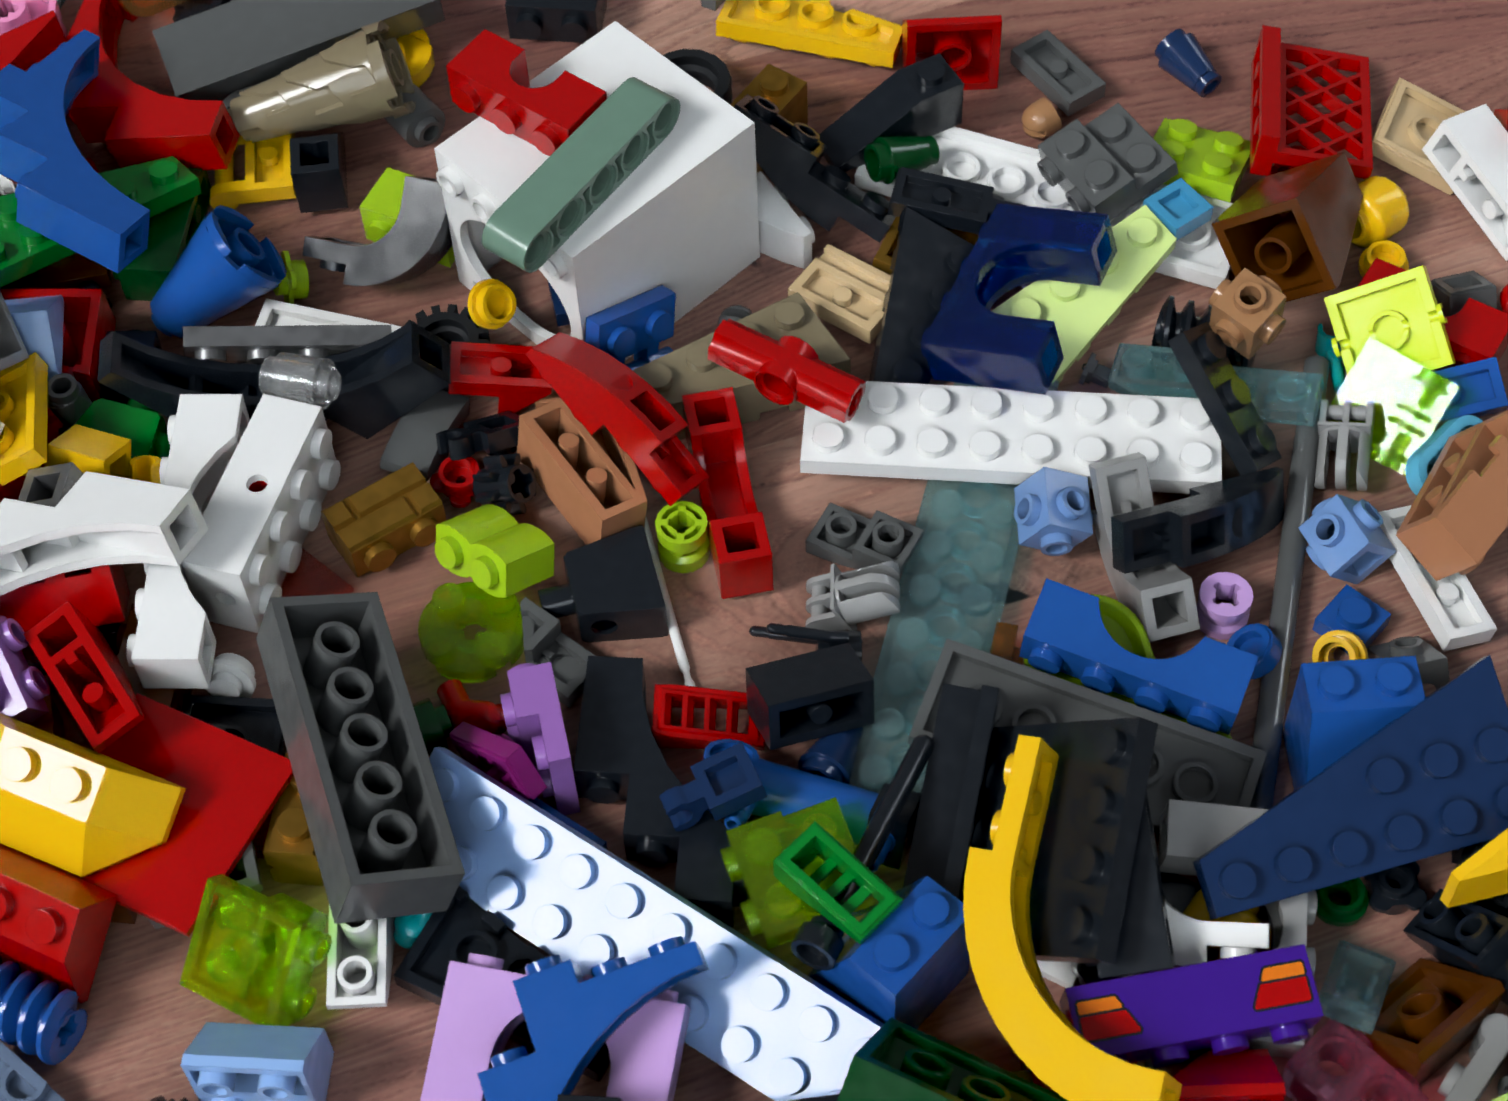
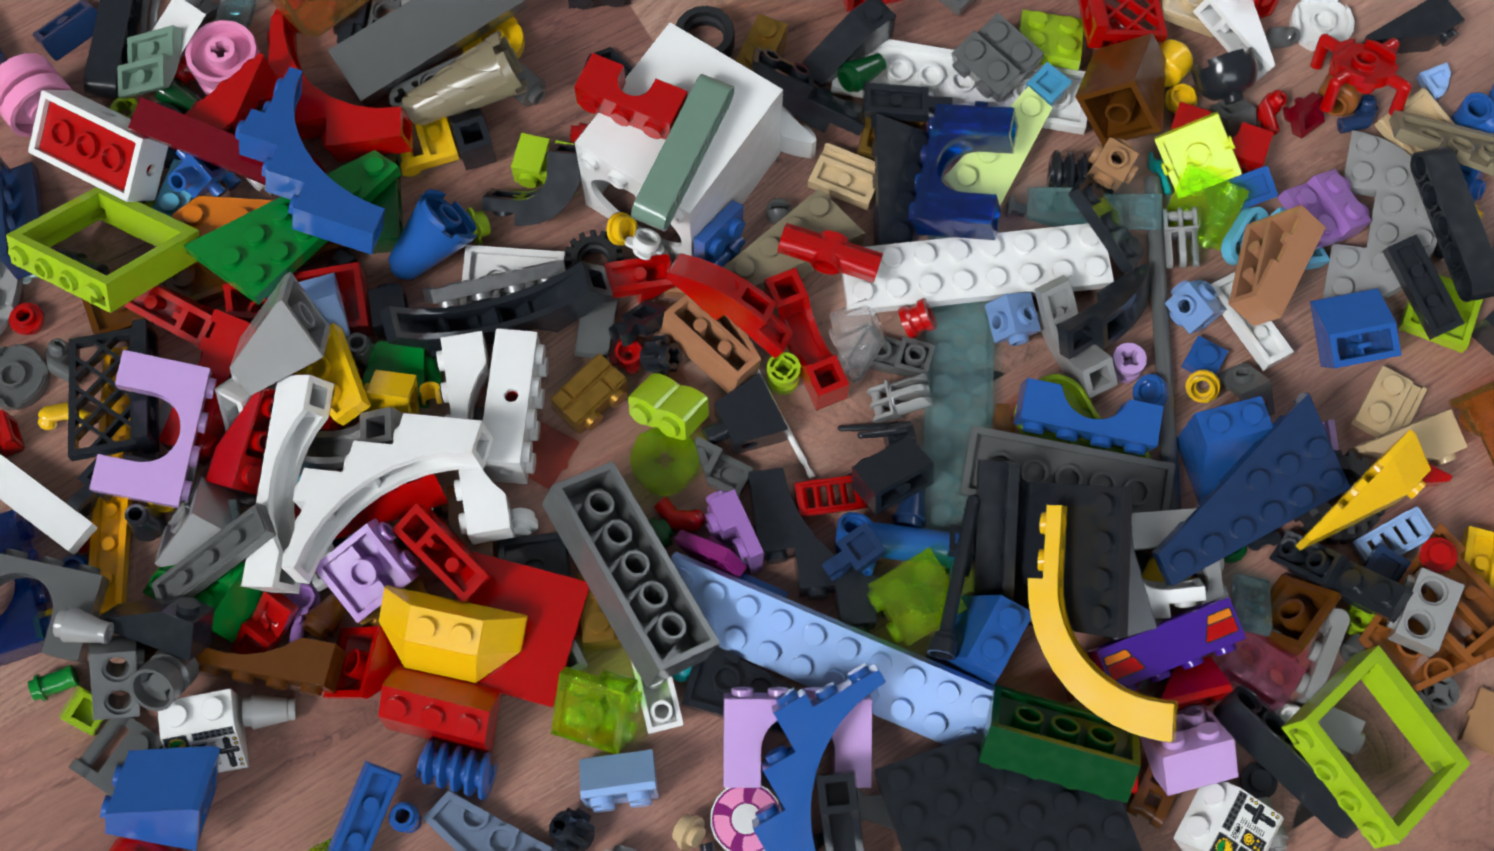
camera: 15 degrees left, 15 degrees up
clear brick [259,352,341,410] -> none
green slope [773,821,903,945] -> none
medium nougat hinge [1022,97,1062,139] -> none
none -> white plate [625,228,665,260]
none -> clear slope [829,298,885,383]
none -> red wheel [898,298,937,339]
none -> black cylinder [1190,47,1258,105]

